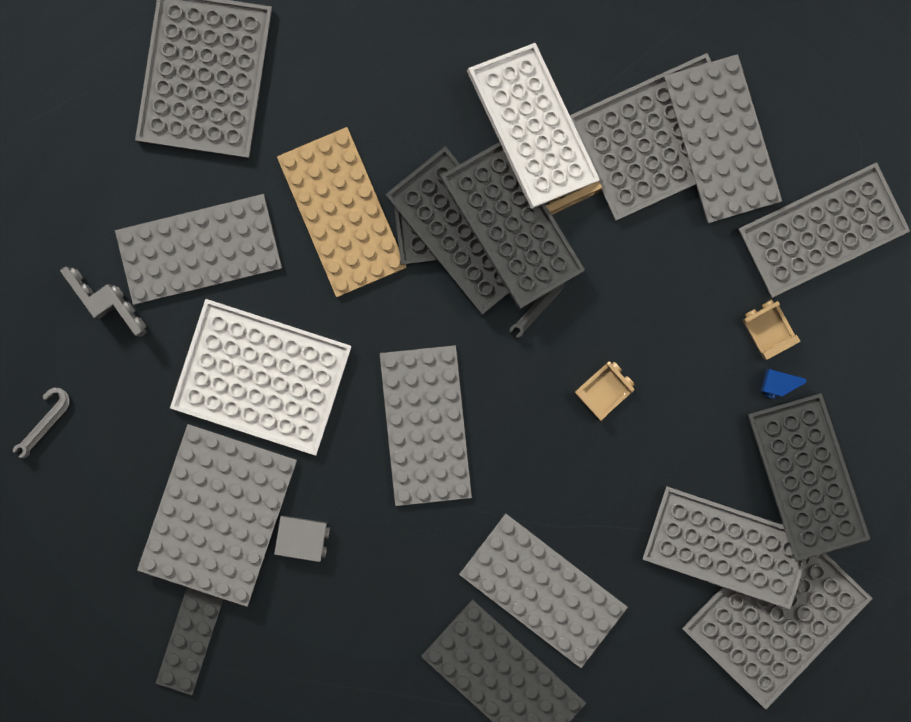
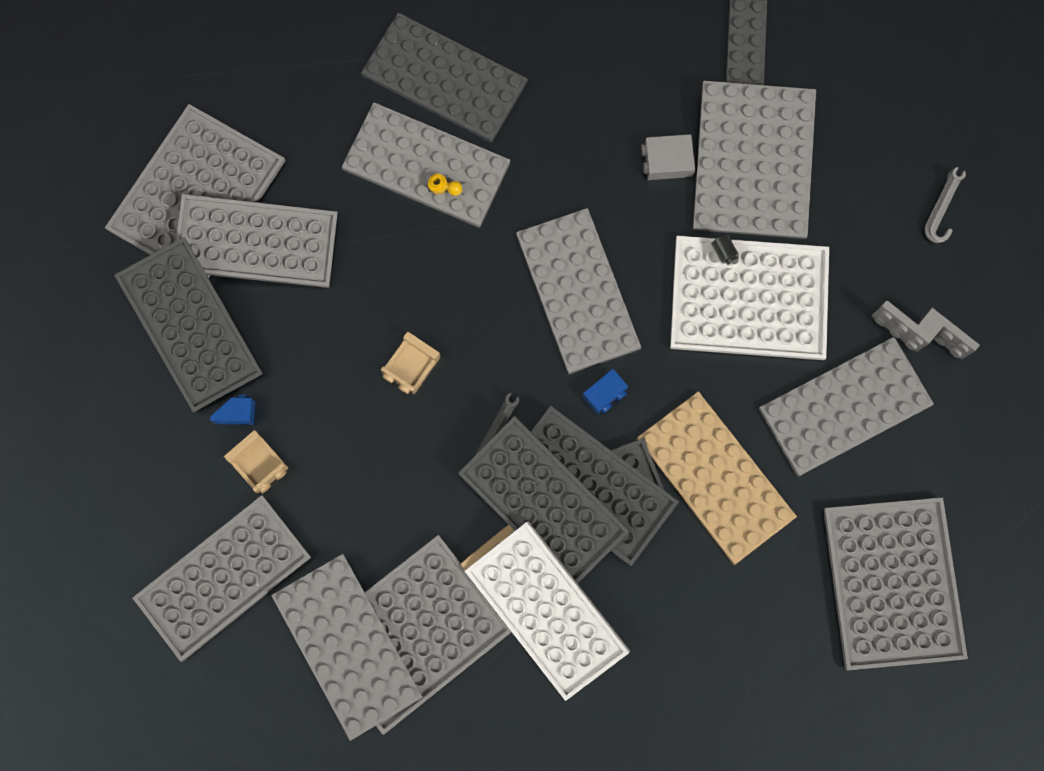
camera: 160 degrees right, 10 degrees down
none -> yellow plate [428,174,462,196]
none -> blue brick [582,369,628,415]
none -> pearl dark grey brick [711,234,739,265]

